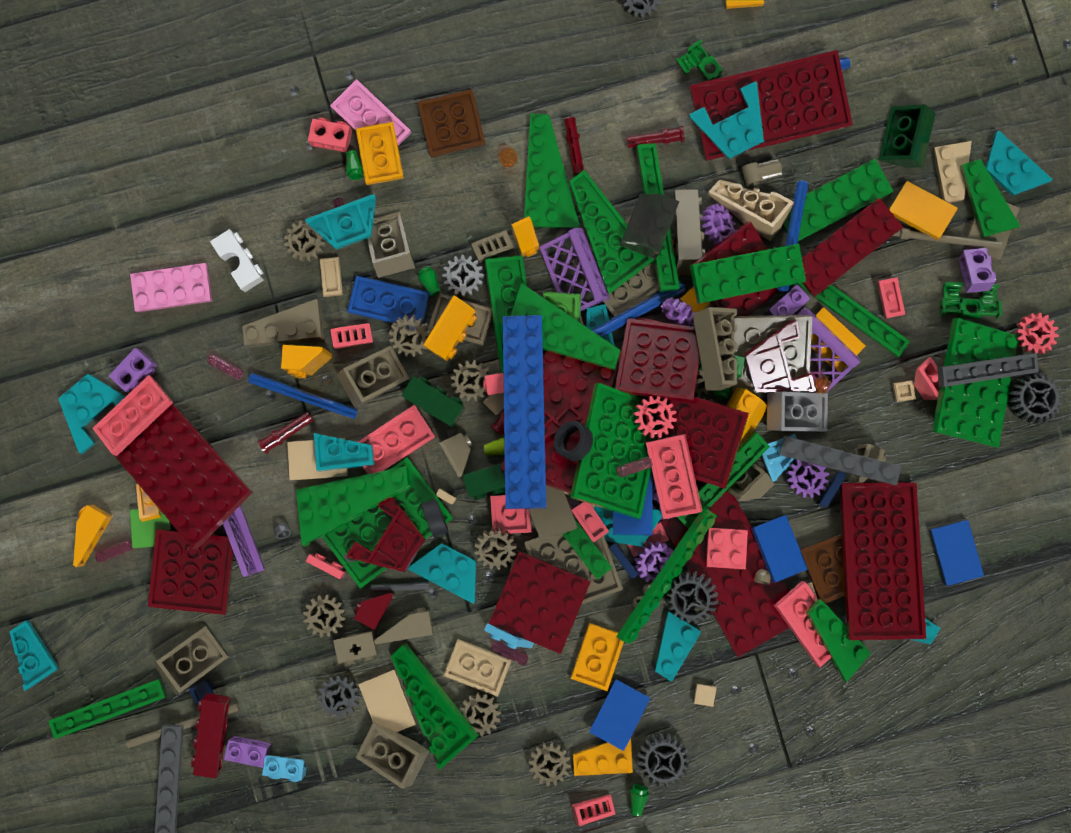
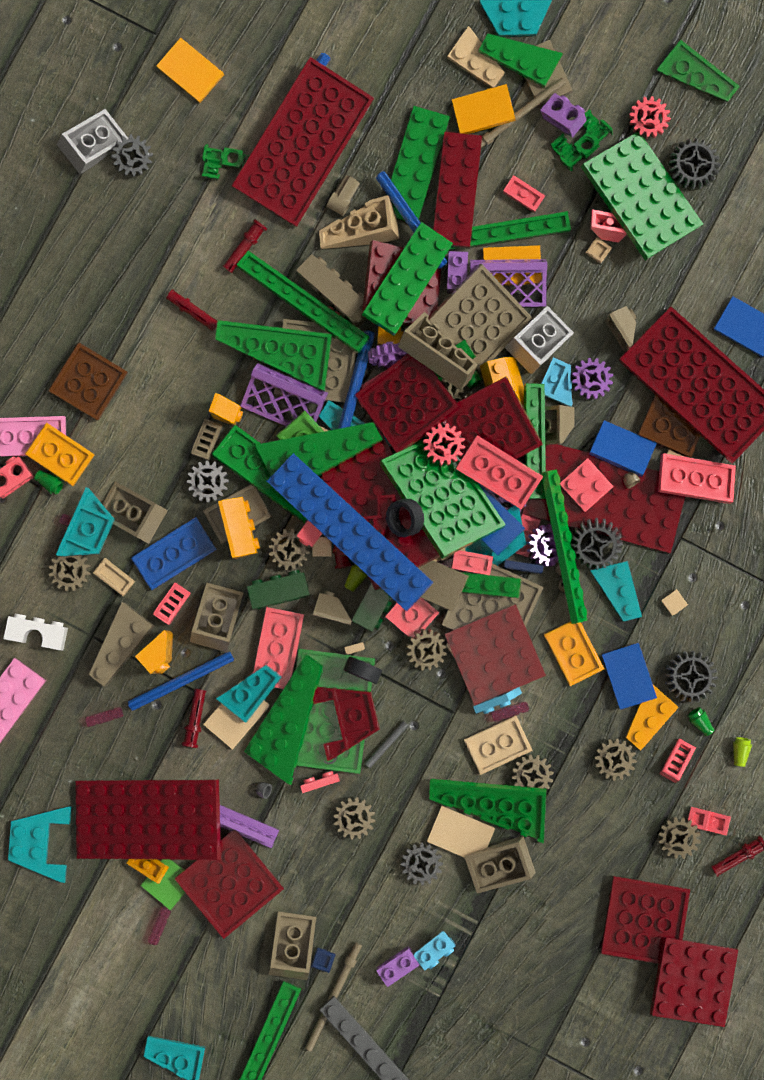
camera: 45 degrees left, 0 degrees up
light orange slope [73,505,113,567] -> none
coral plate [92,375,173,456] -> none
medium lavender brick [109,348,157,393] -> none
dark red brick [191,693,231,779] -> none
dark tan brick [333,630,379,666] -> none
dark red slope [354,592,395,630] -> none
dark tan slope [374,607,434,644] -> none
dark tan gear [389,315,431,357] -> none
teal wing [408,543,476,604] -> none
green cone [417,267,441,297] -> none
clear orange plate [499,148,518,167] -> none
green wing [524,113,580,229] -> none
clear pink axle [616,457,653,477] -> none
clear smoke slope [620,194,680,260] -> none
teal wing [688,81,764,159] -> none
medium lavender gear [701,204,736,245] -> none
wing [744,319,816,392] -> none
dark grey plate [780,436,902,486] -> none
green wing [806,599,871,682] -> none
clear orange plate [814,375,831,394] -> none
dark blue tile [817,471,846,508] -> none
dark green slope [878,104,936,168] -> none
dark grey plate [937,353,1039,387] -> none

